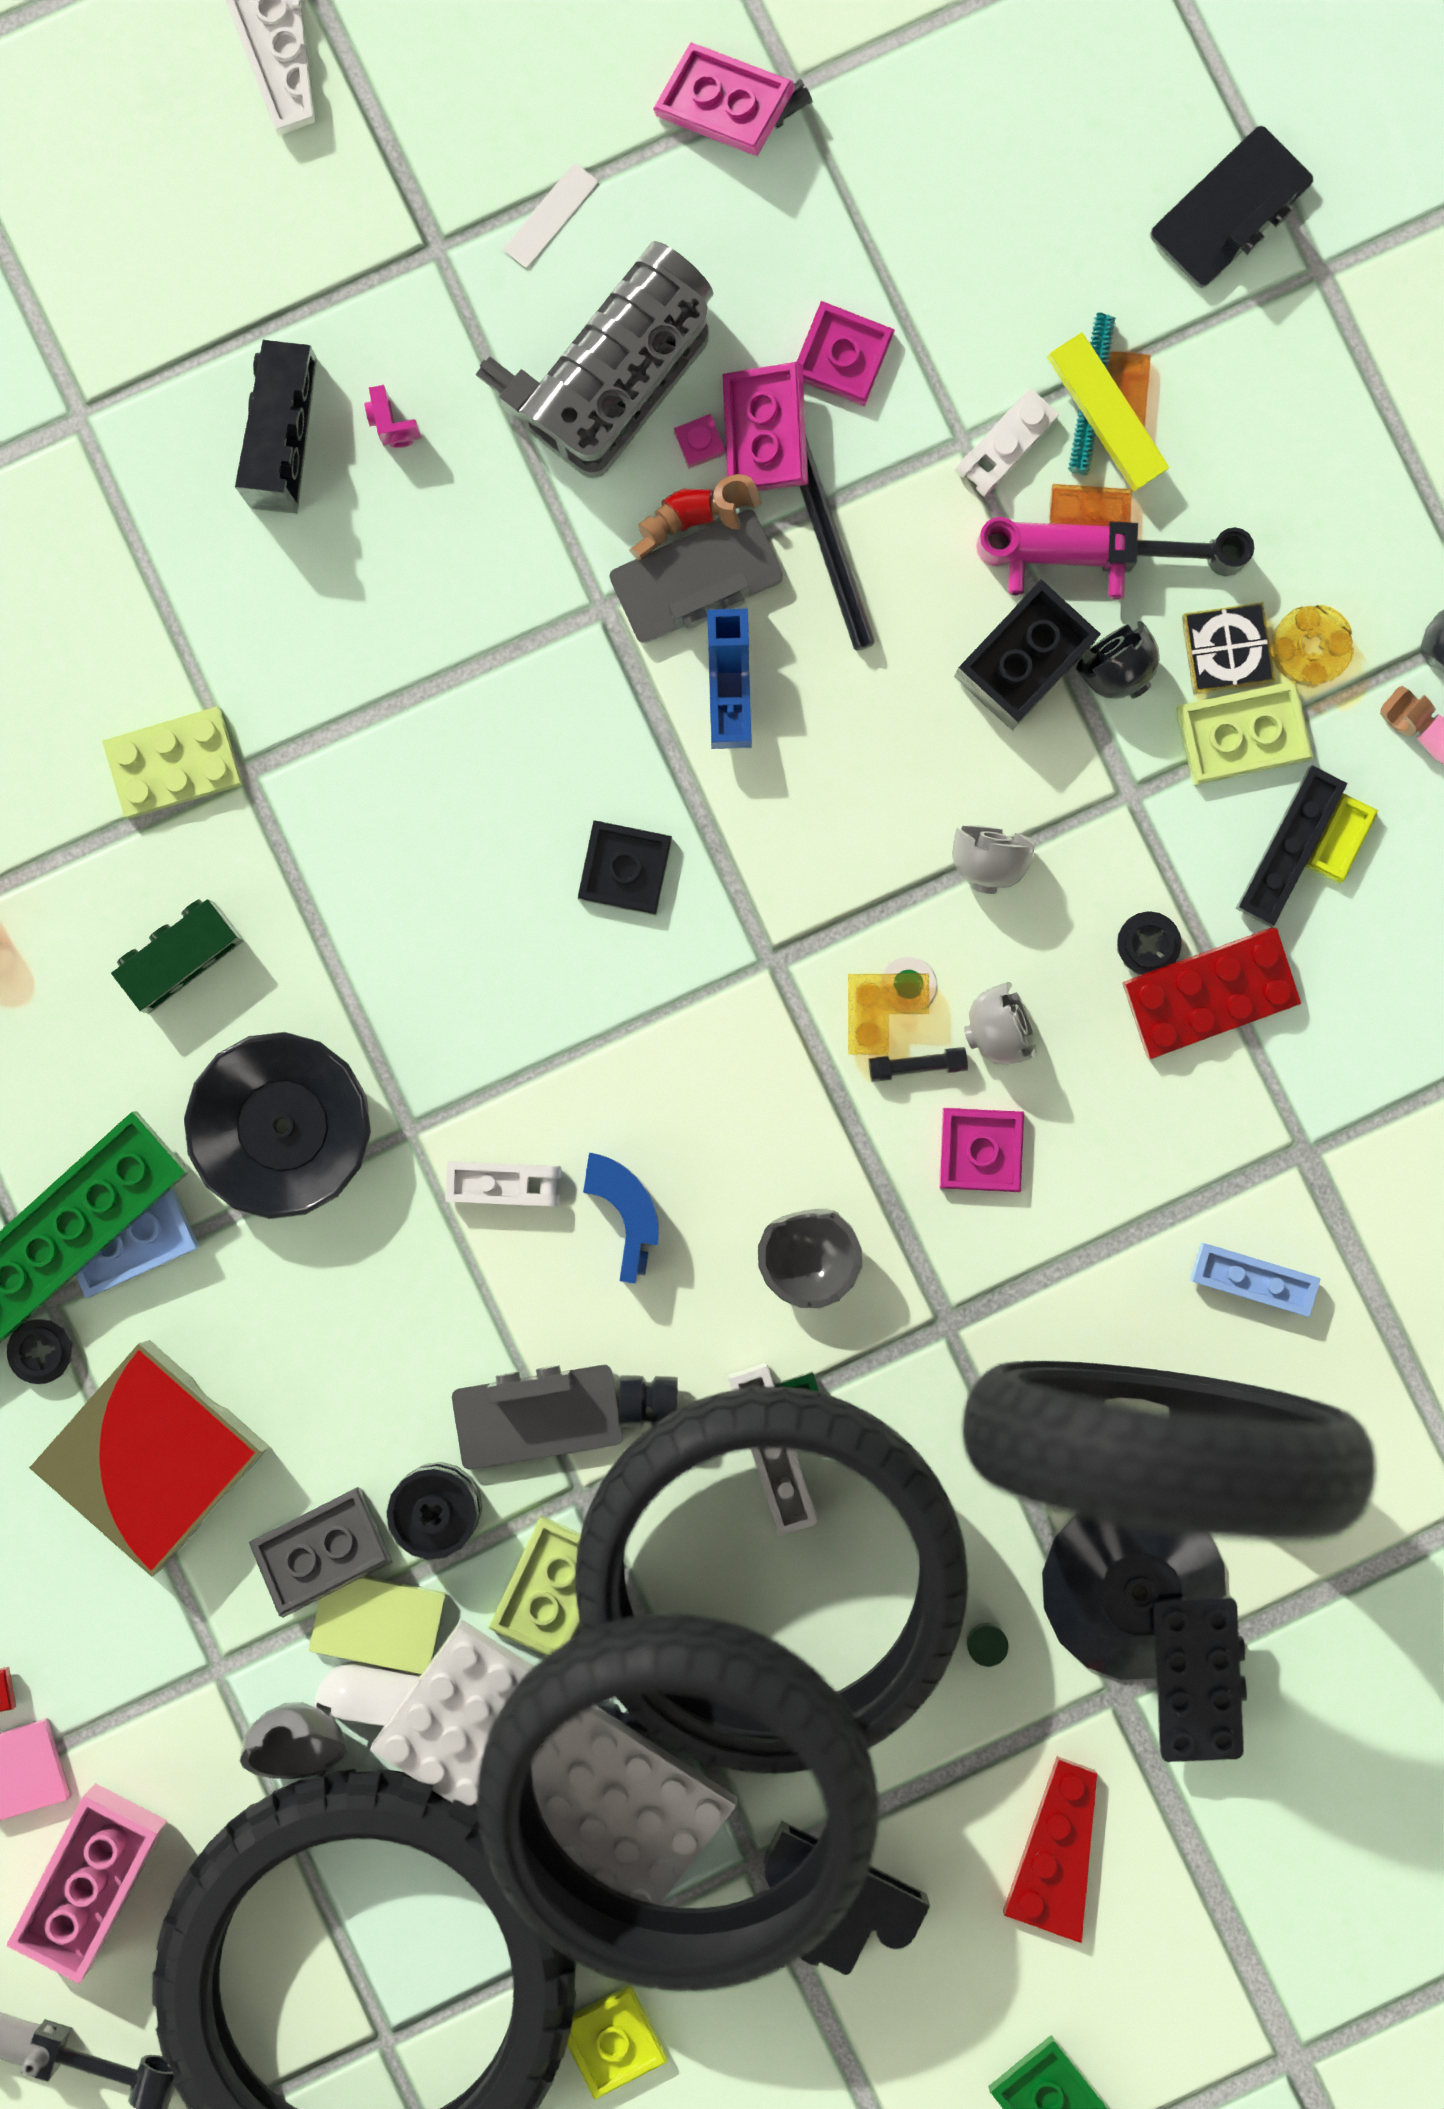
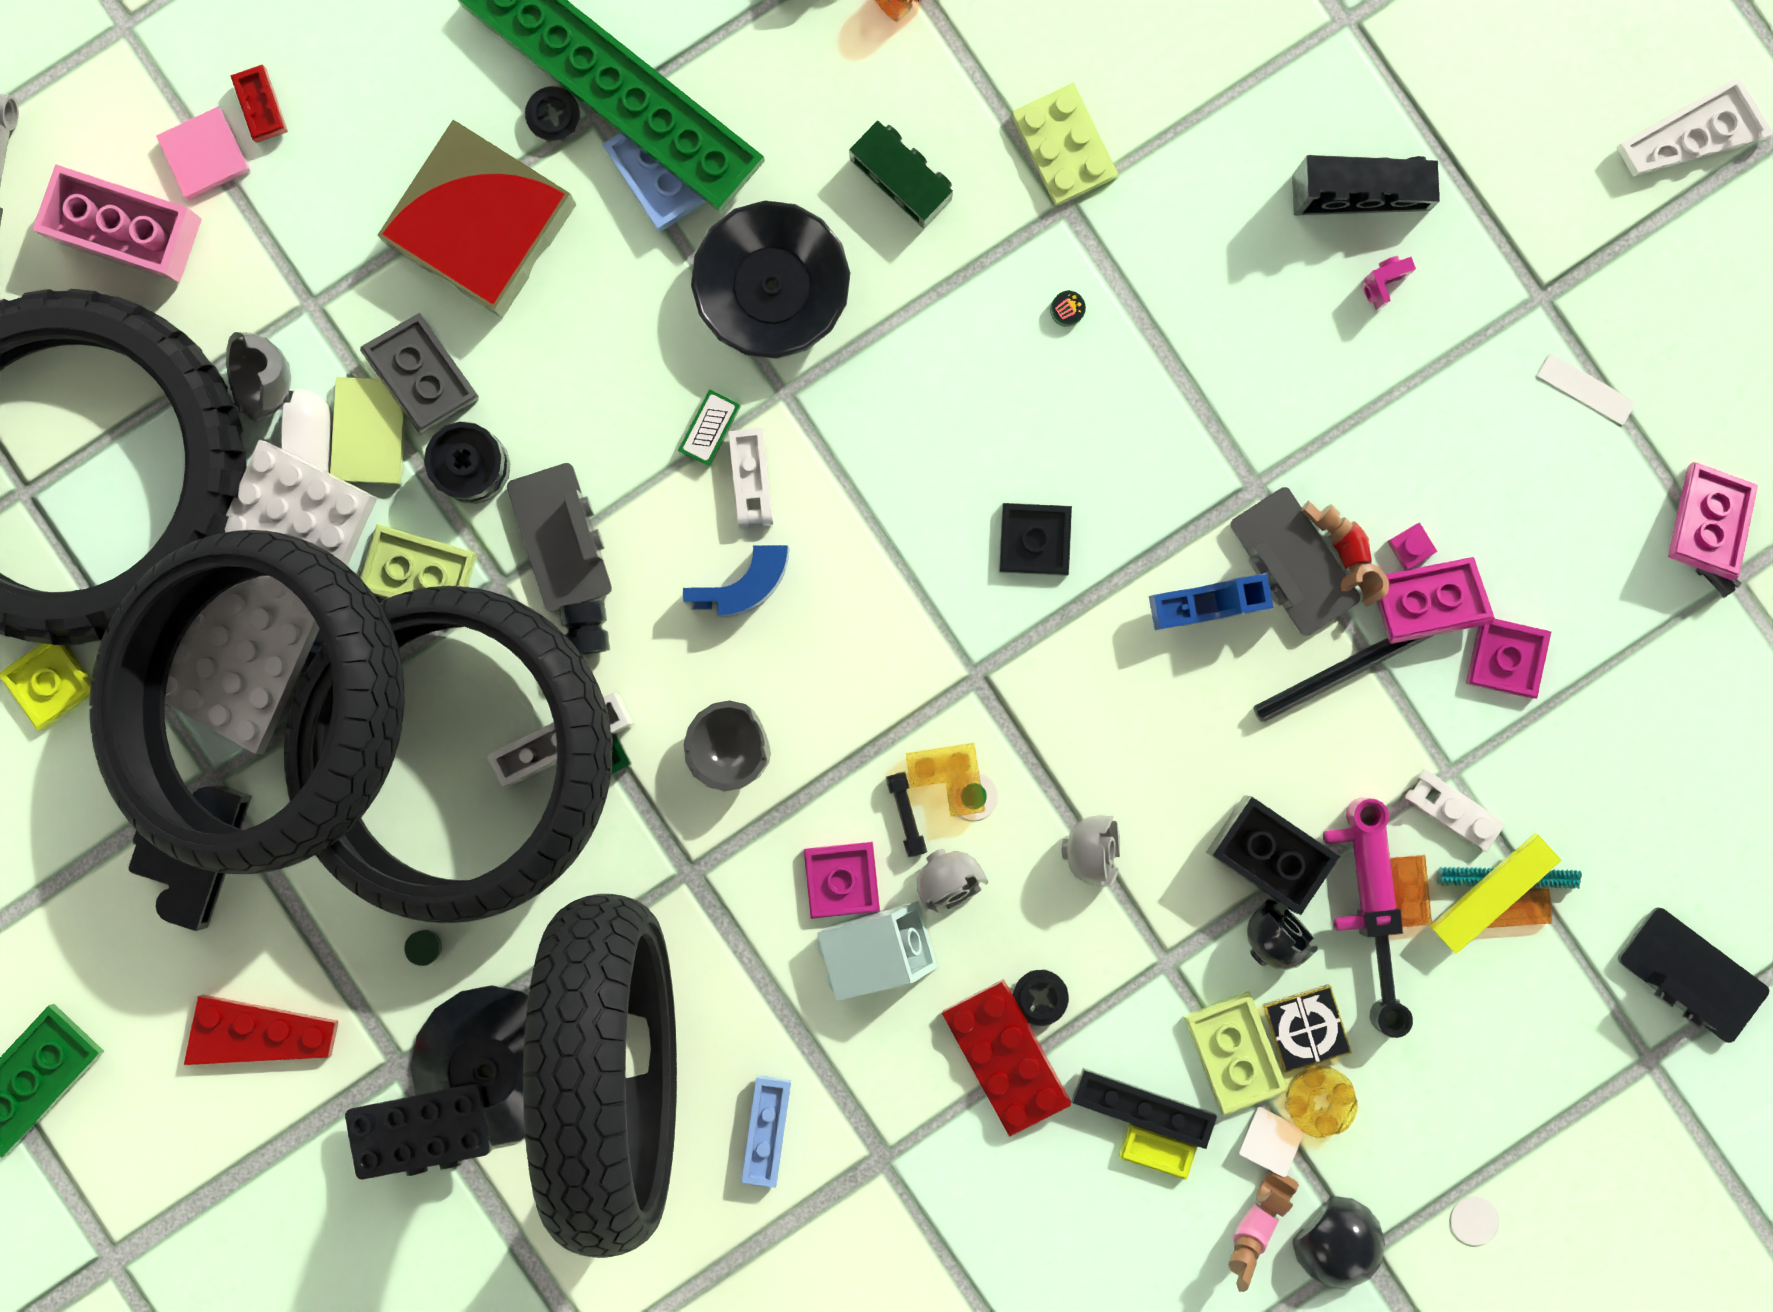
camera: 80 degrees right, 0 degrees up
dark grey piece [476,241,714,478] -> none
none -> tile [678,389,741,467]
none -> light aqua slope [817,901,938,1001]
none -> tile [1050,290,1086,327]
none -> white sticker [1239,1107,1304,1177]

